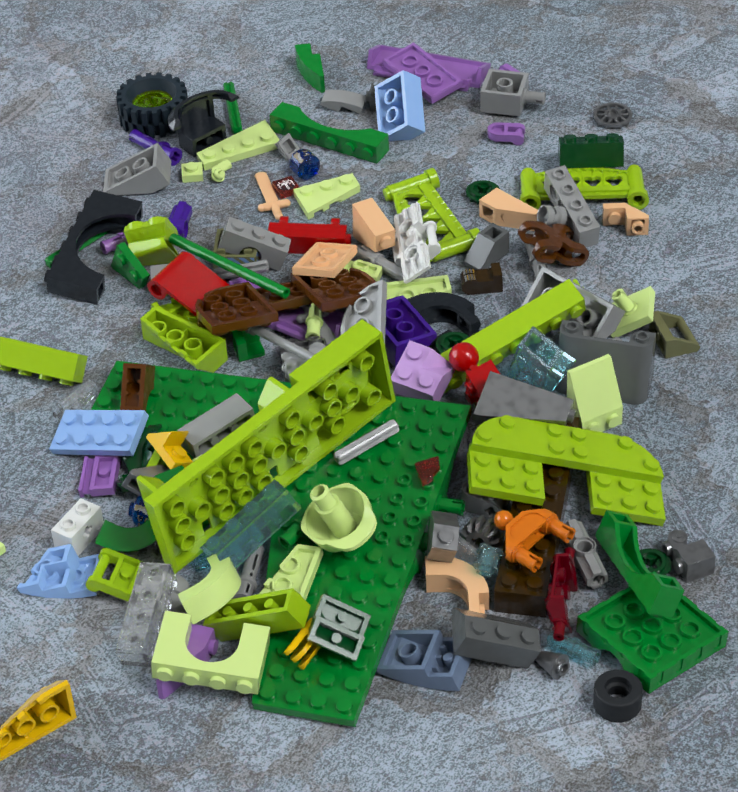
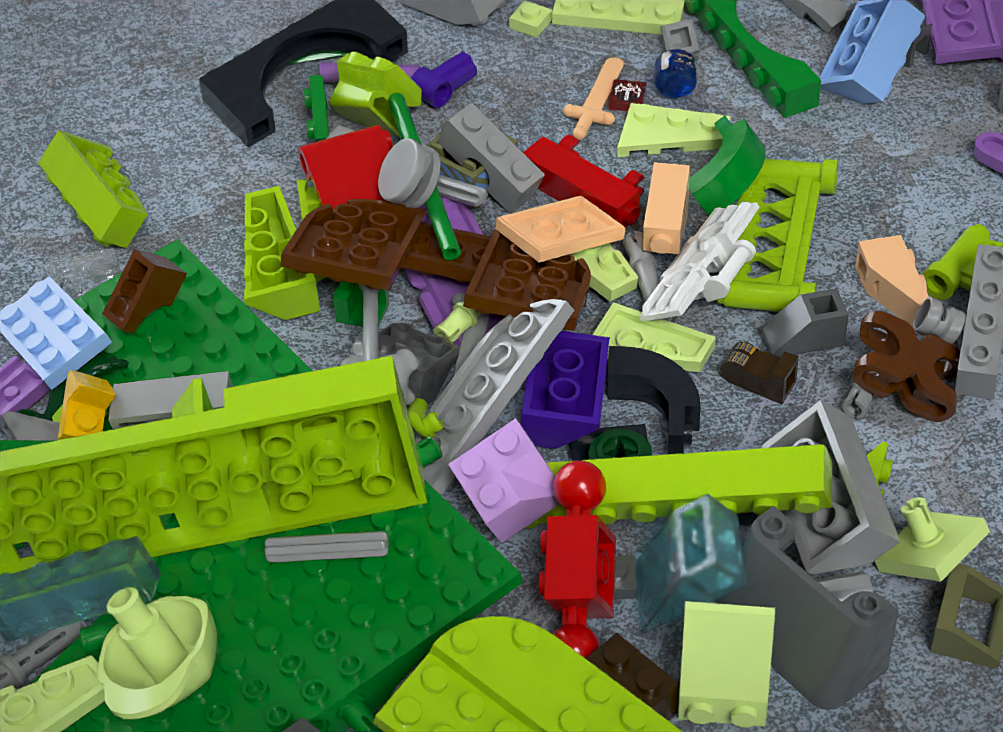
camera: 35 degrees right, 5 degrees up
yellowish green arm [211,159,232,182] -> none
clear red tile [414,456,440,486] -> none
dark green gear [466,180,500,205] -> none
flat silver slope [473,371,576,426] -> none
none -> light grey head [378,138,441,208]
none -> green arch [689,115,766,216]

